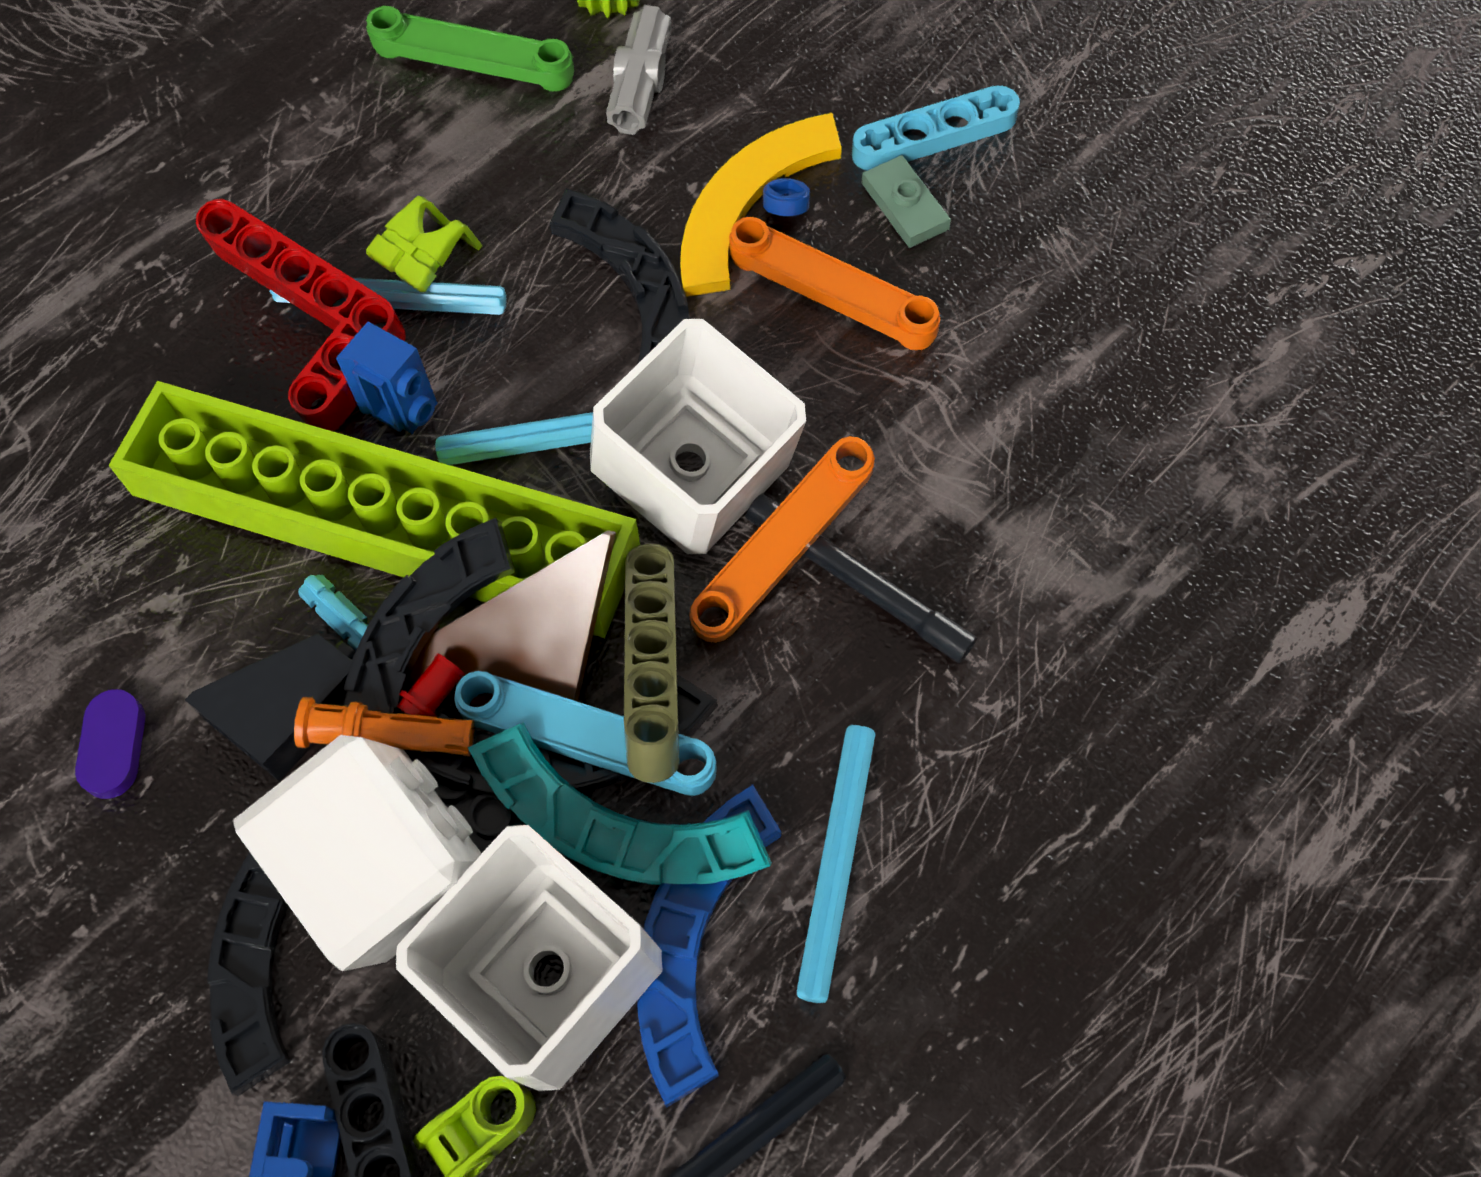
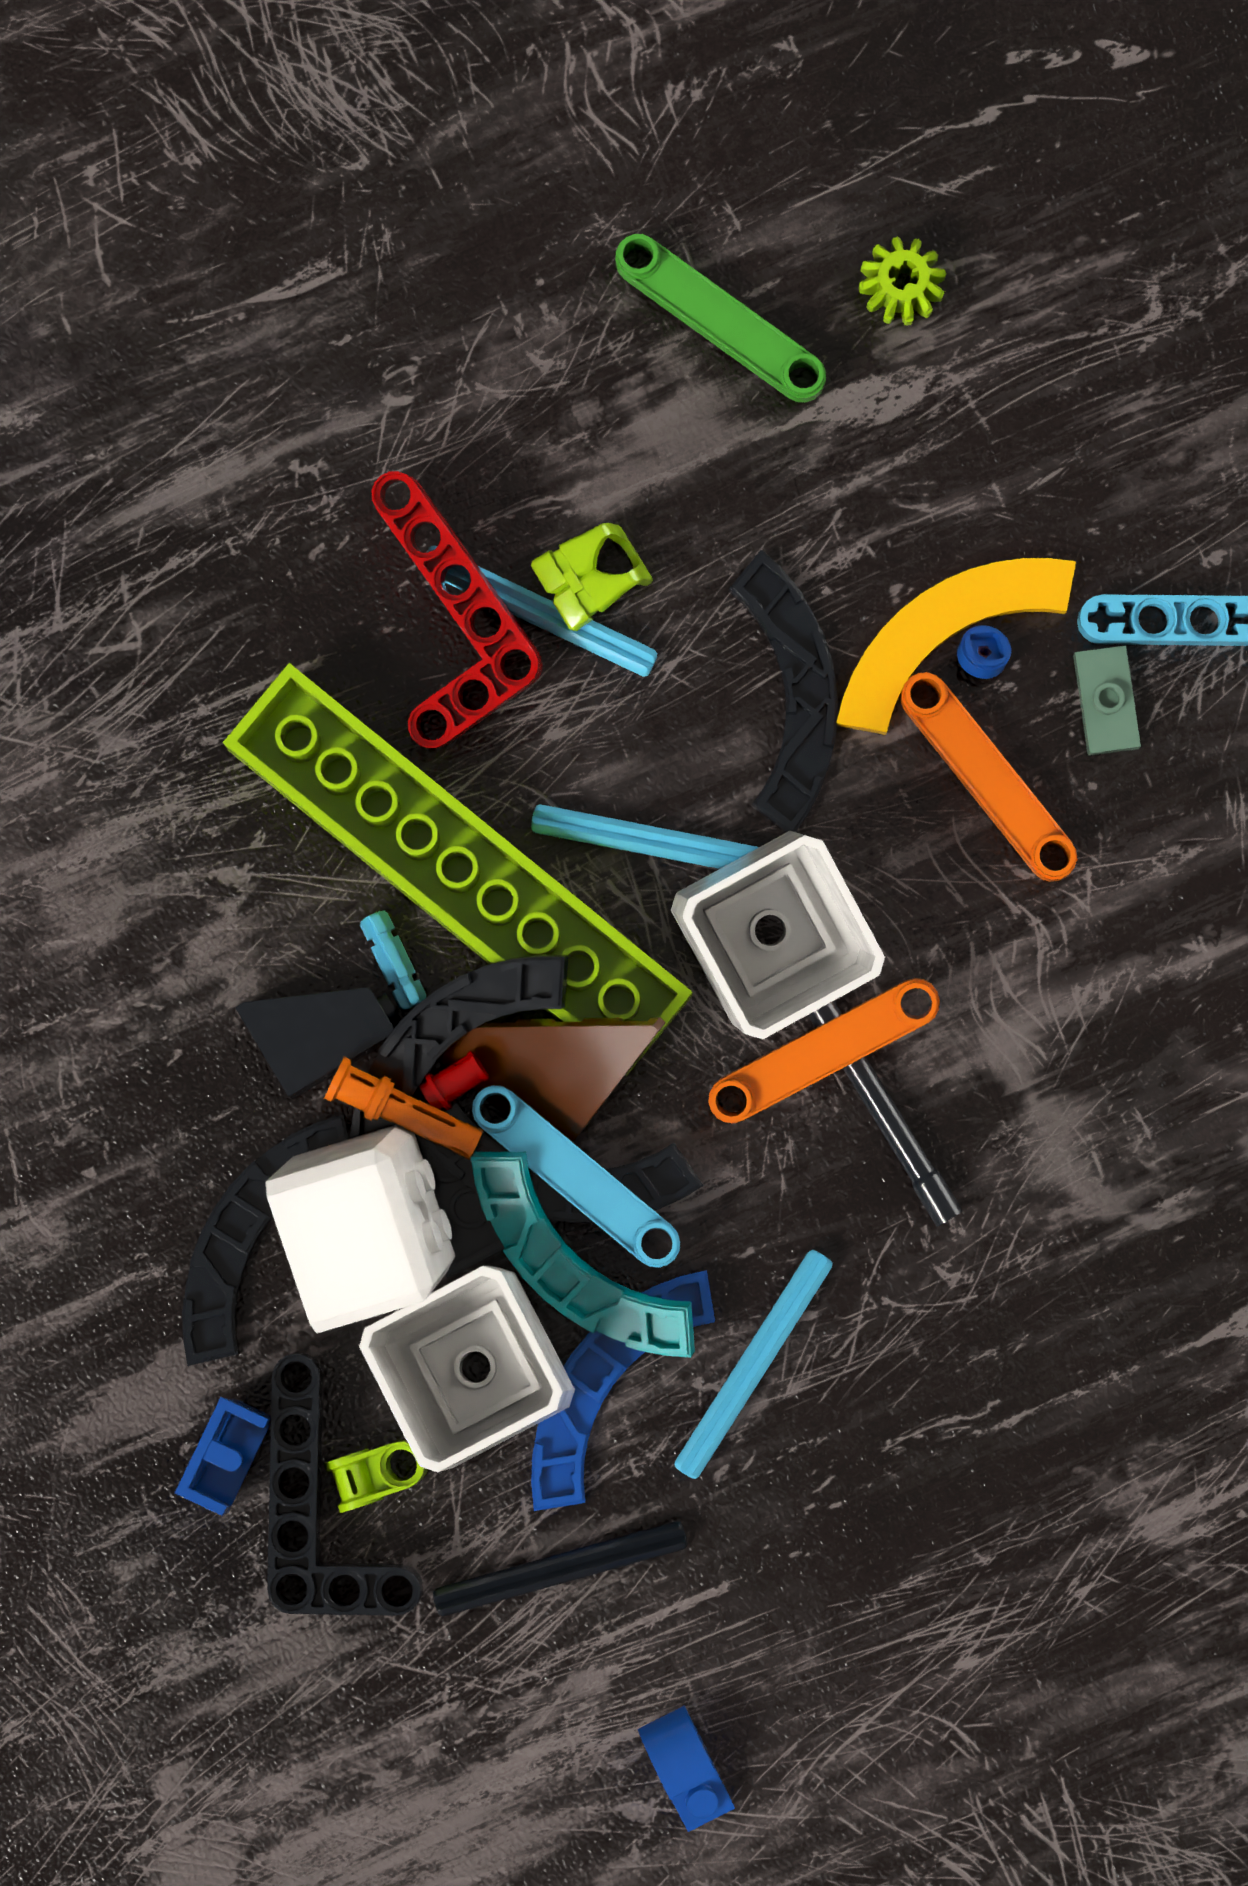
camera: 20 degrees right, 20 degrees up
dark purple tile [75,689,145,799] -> none
blue window [336,321,437,434] -> none
light grey piece [606,5,671,135] -> none
olive beam [624,544,679,783] -> none

